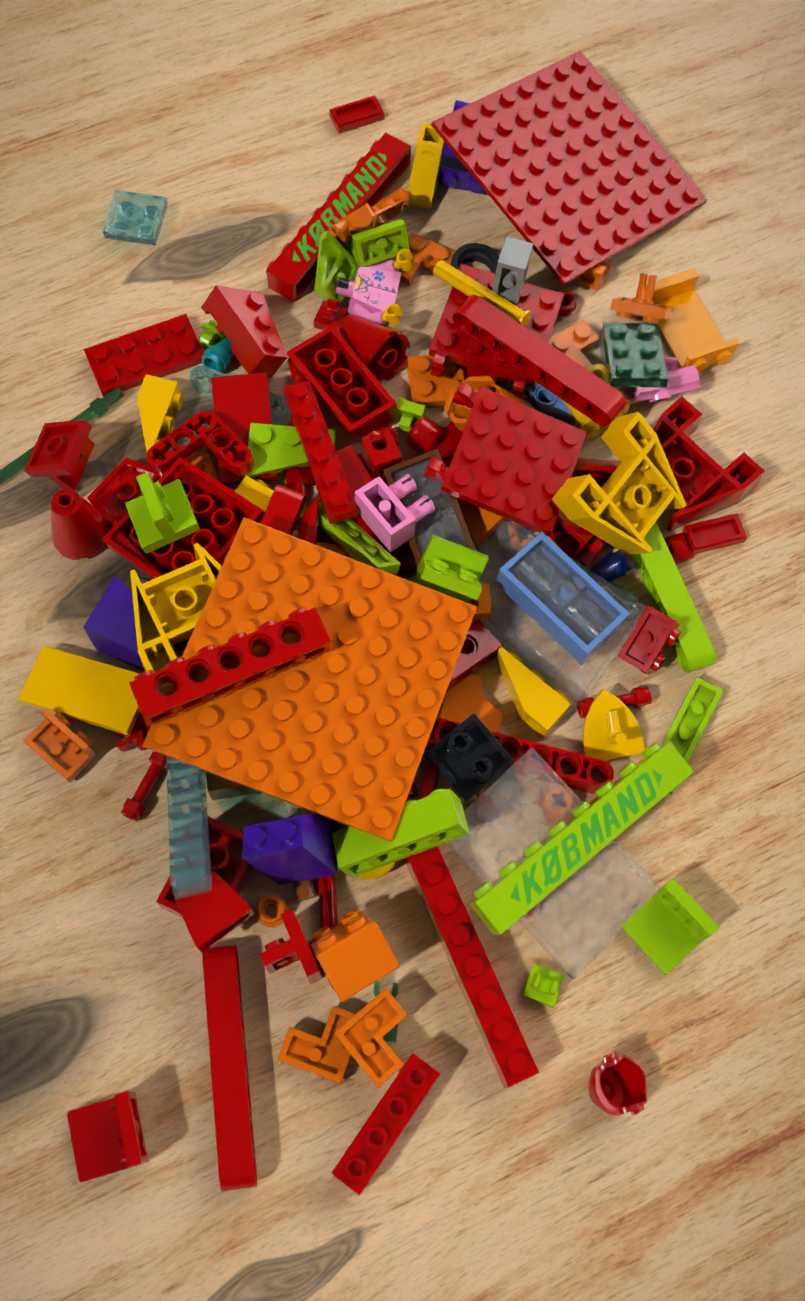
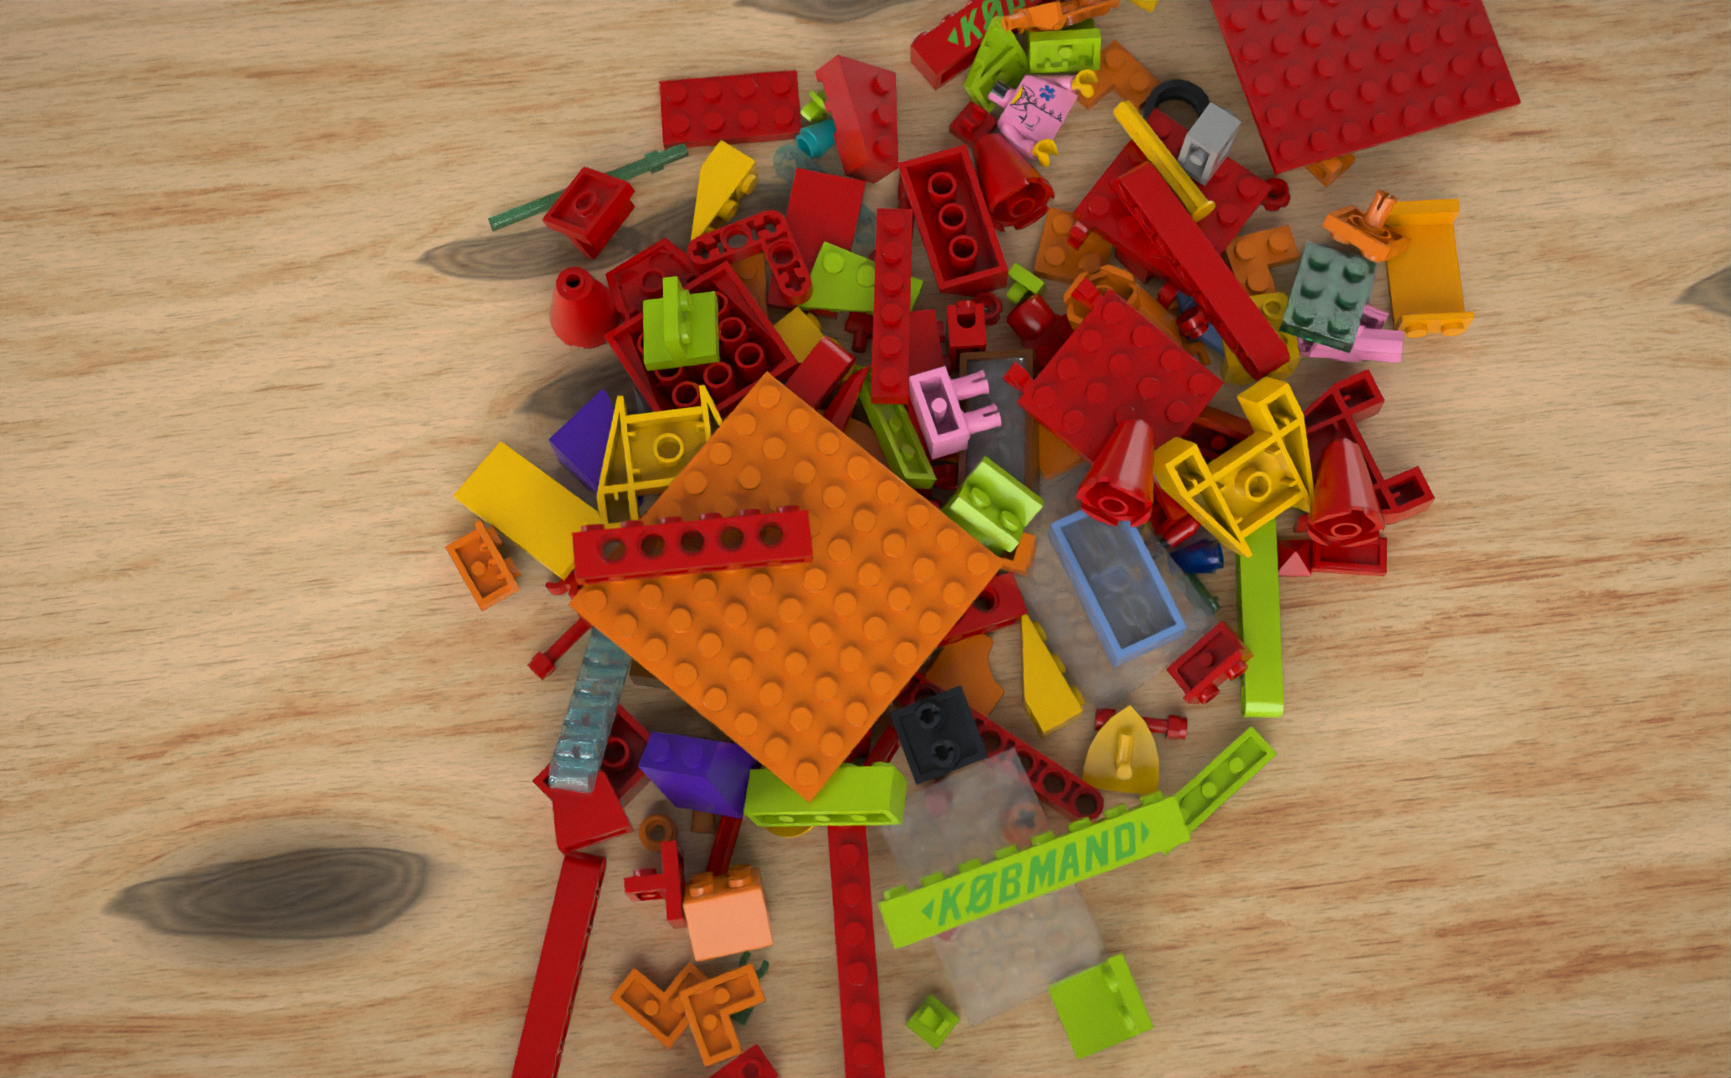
camera: 25 degrees right, 5 degrees up
red bracket [67,1091,149,1182] -> none
none -> red cone [1076,418,1154,527]
none -> red plate [1176,306,1211,339]
none -> red cone [1307,438,1385,547]

